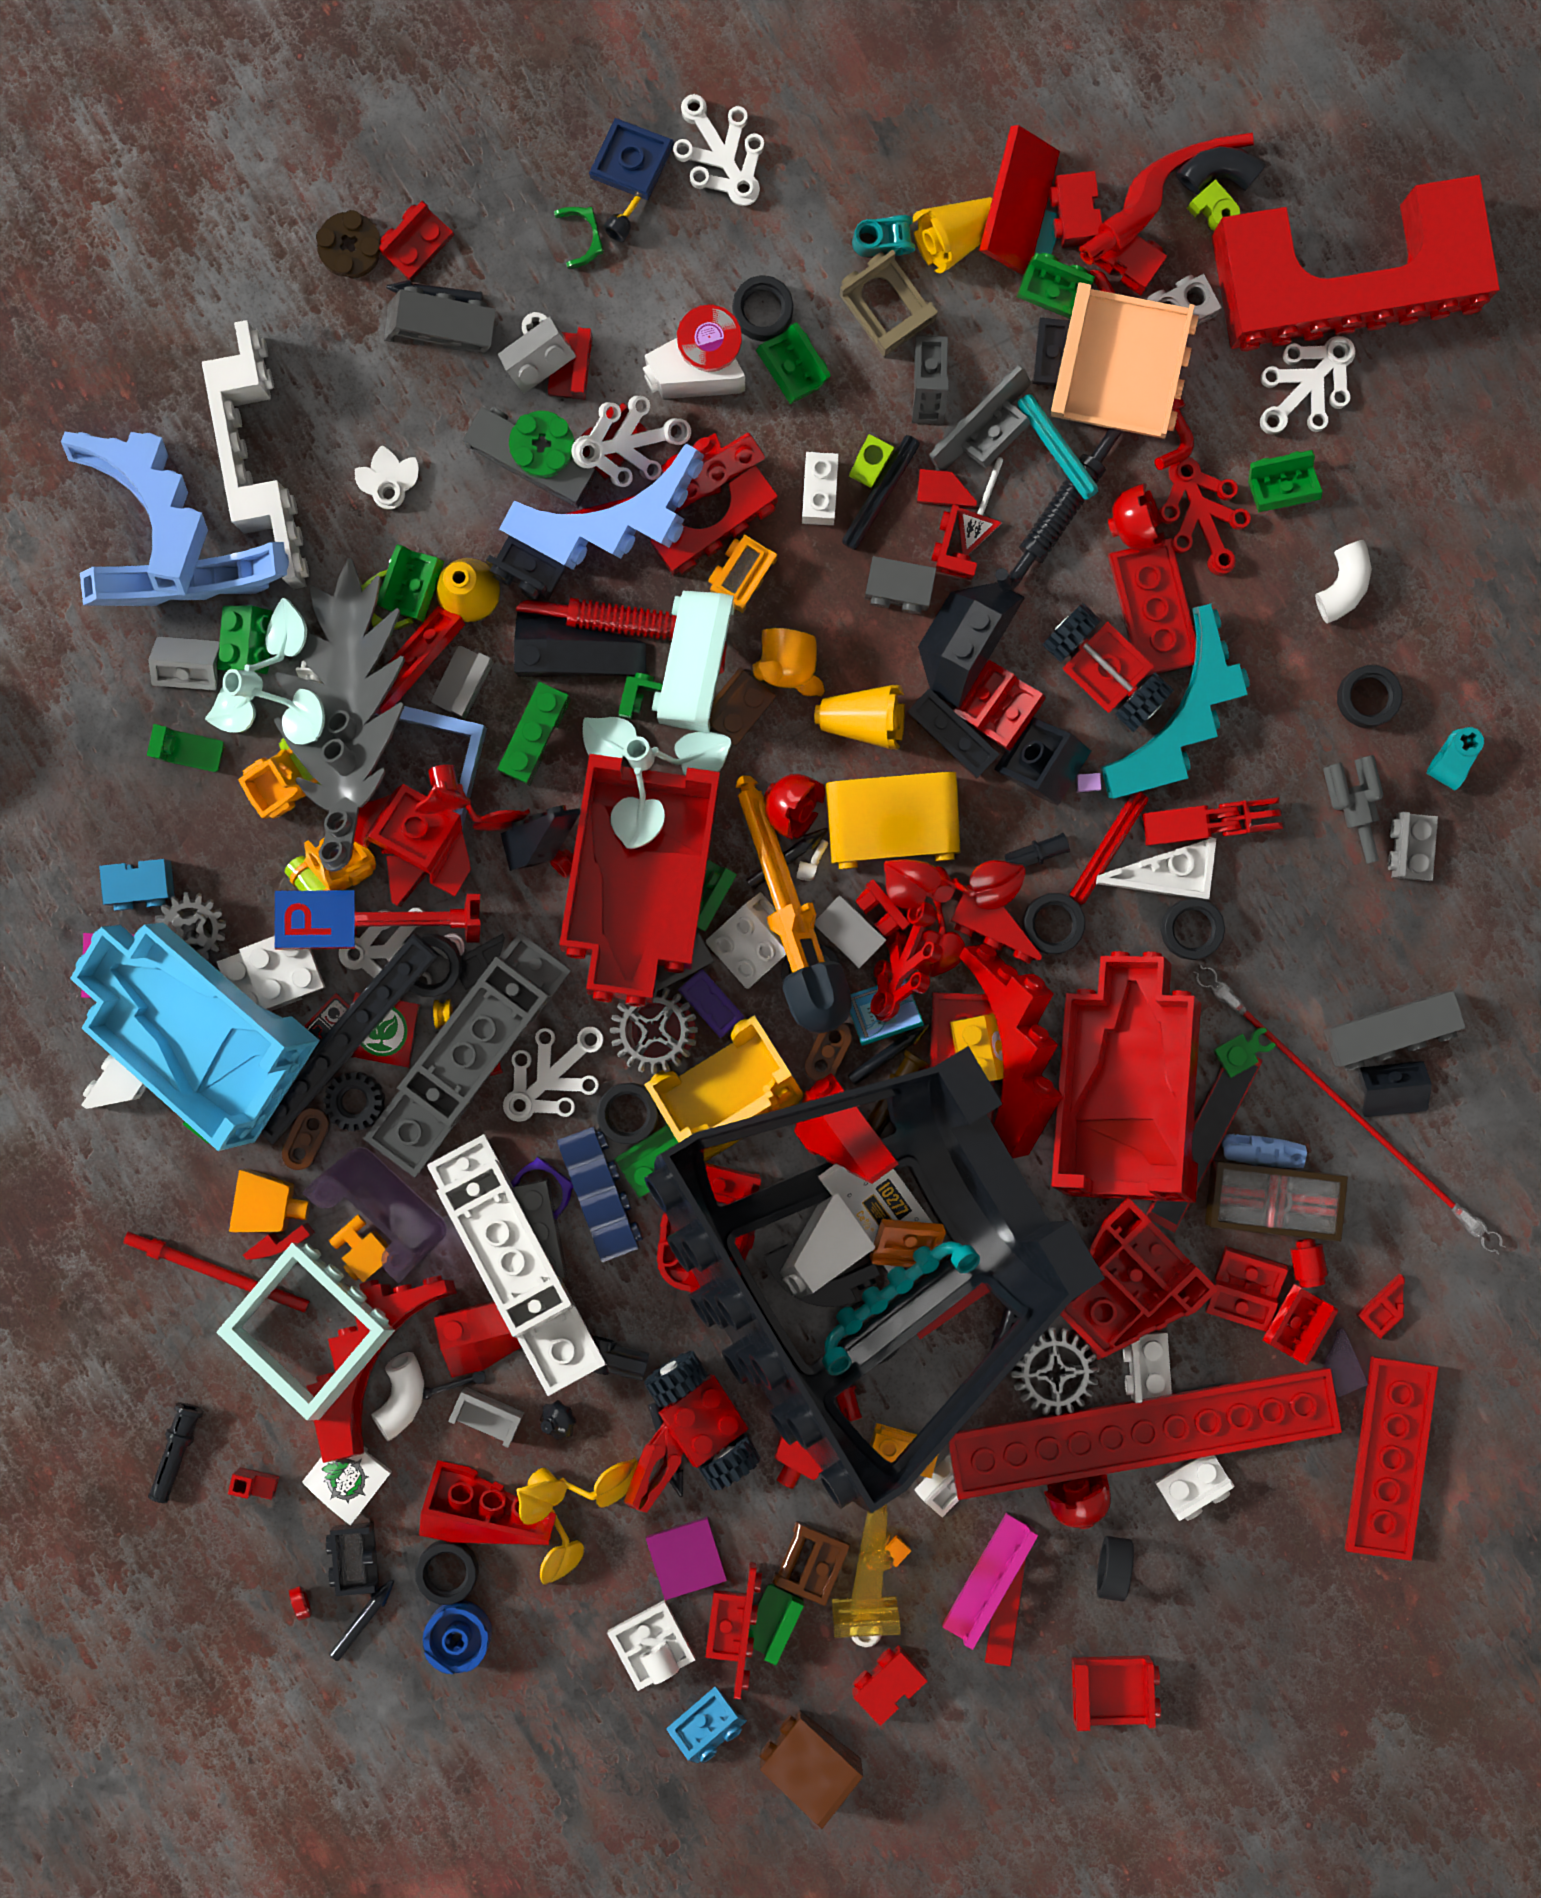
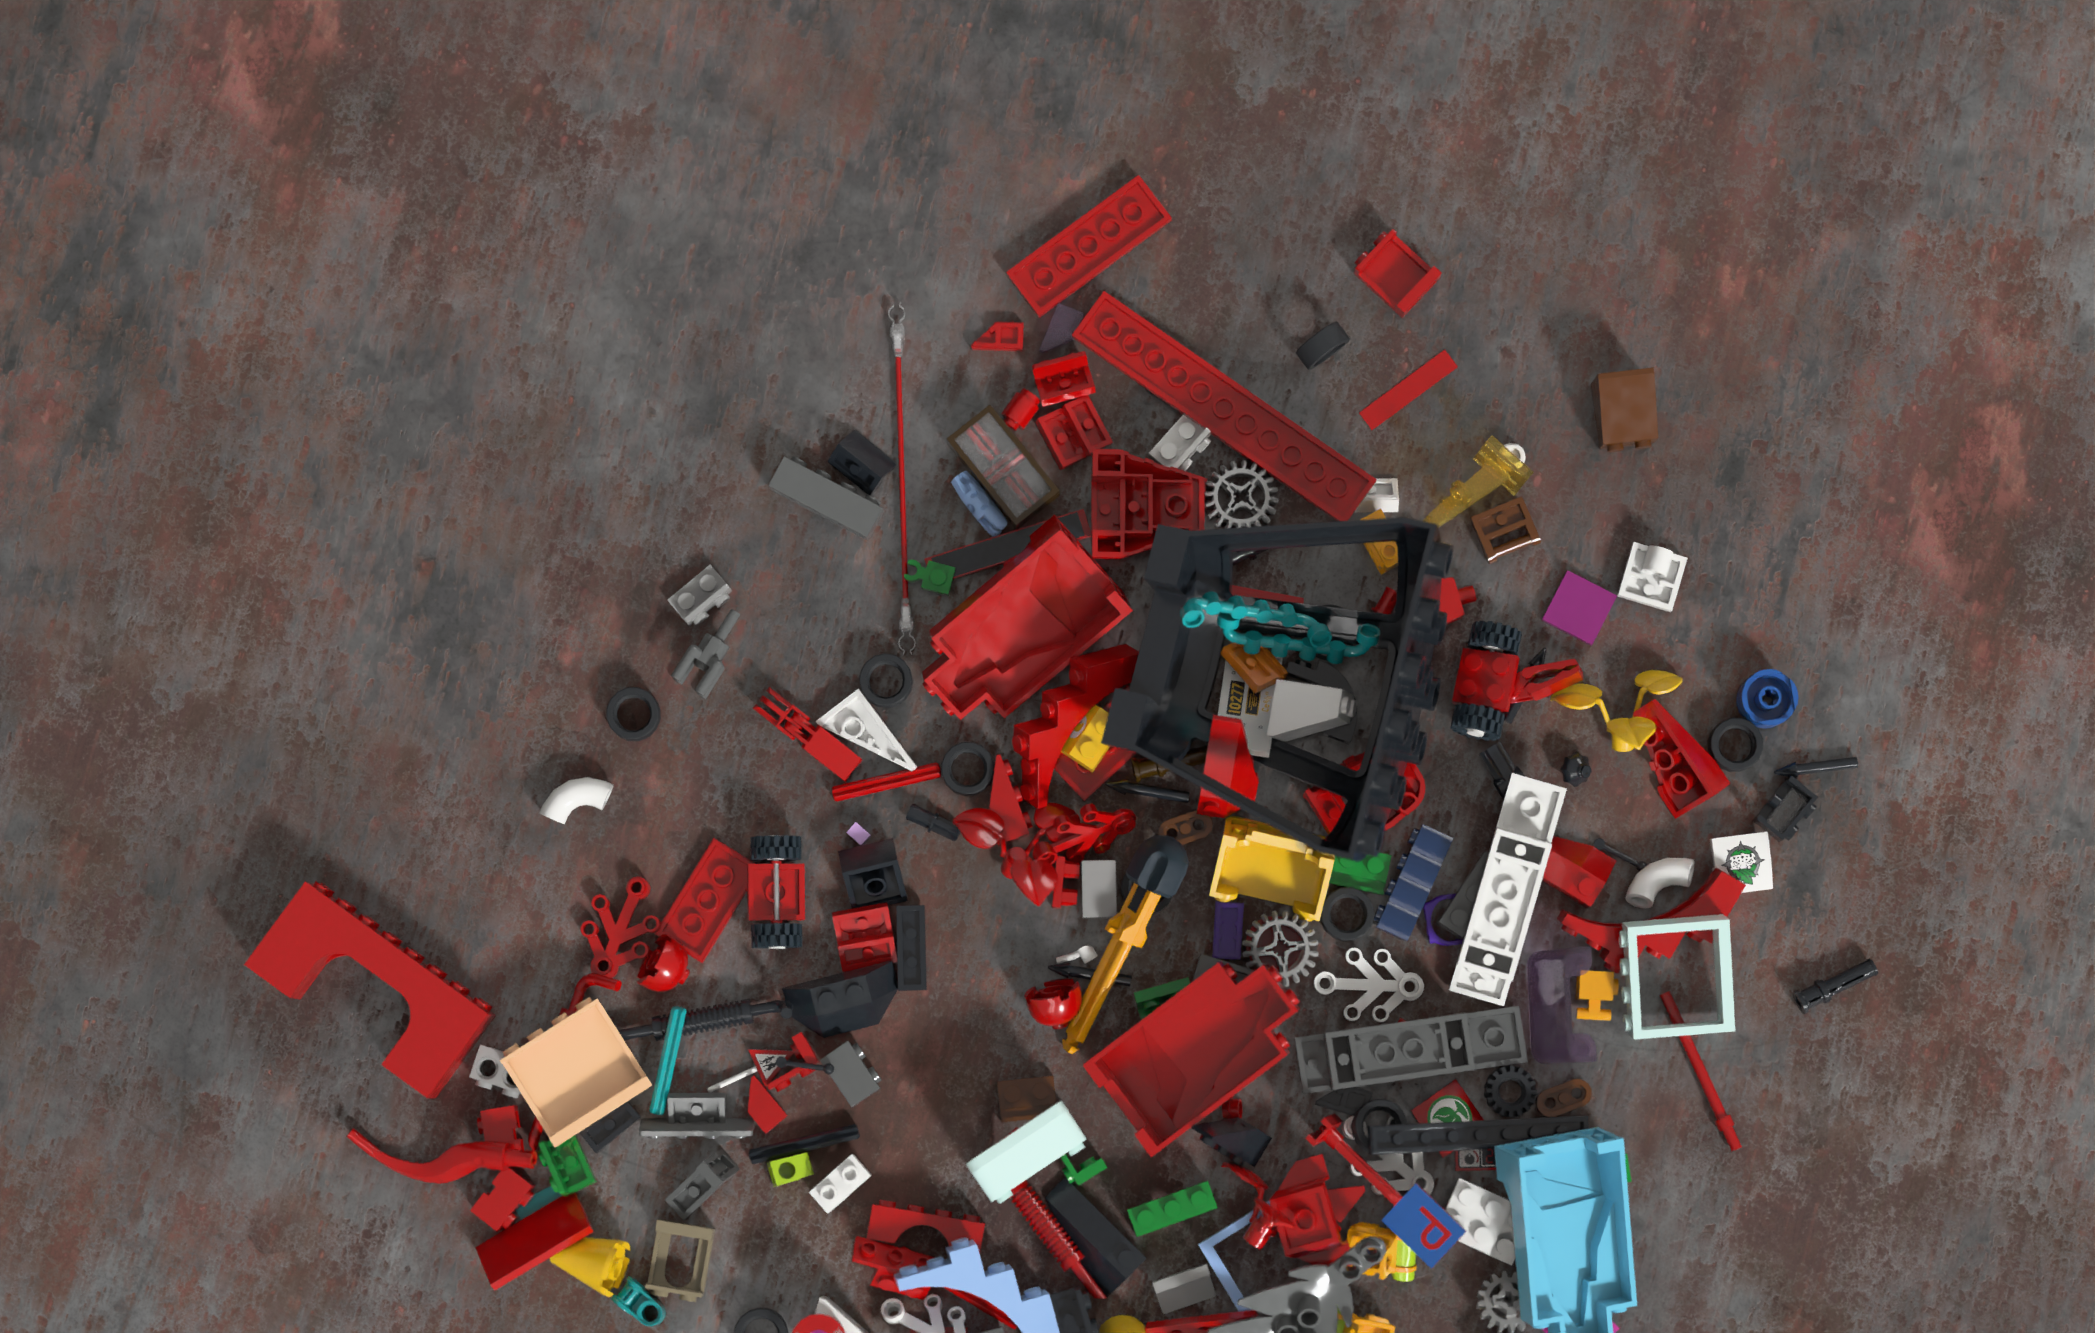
camera: 130 degrees left, 5 degrees down
white slope [81,1055,147,1109] -> none
red piece [228,1467,280,1500] -> none
light orange torso [229,1168,310,1232] -> none
red slope [243,1222,316,1260] -> none
red tile [289,1586,312,1621] -> none
yellow bush [433,999,453,1029] -> none
light grey panel [448,1387,525,1448] -> none
light aqua plant [583,717,732,849] -> none
dark azure bracket [666,1686,747,1763] -> none
red bracket [705,1562,762,1699] -> none
white bracket [706,892,786,989] -> none
light orange window [708,534,777,613] -> none
green panel [748,1583,804,1665] -> none
light orange piece [752,628,825,697] -> none
green bracket [756,322,831,404] -> none
yellow cone [814,685,905,750] -> none
yellow windscreen [825,772,961,869] -> none
piece [850,978,924,1046] -> none
red brick [852,1645,928,1726] -> none
light orange piece [881,1535,911,1567] -> none
dark pink fence [942,1512,1038,1650] -> none
red cylinder [1044,1474,1111,1529] -> none
teal arch [1100,604,1250,799] -> none
white bracket [1155,1455,1235,1521] -> none
black cylinder [1176,146,1267,195] -> none
lime leg [1186,179,1240,231] -> none
green bracket [1248,450,1322,513] -> none
white plant [1260,336,1355,435] -> none
teal piece [1426,727,1484,791] -> none
none -> black hinge [776,1056,834,1074]
none -> teal bar [1180,591,1332,648]

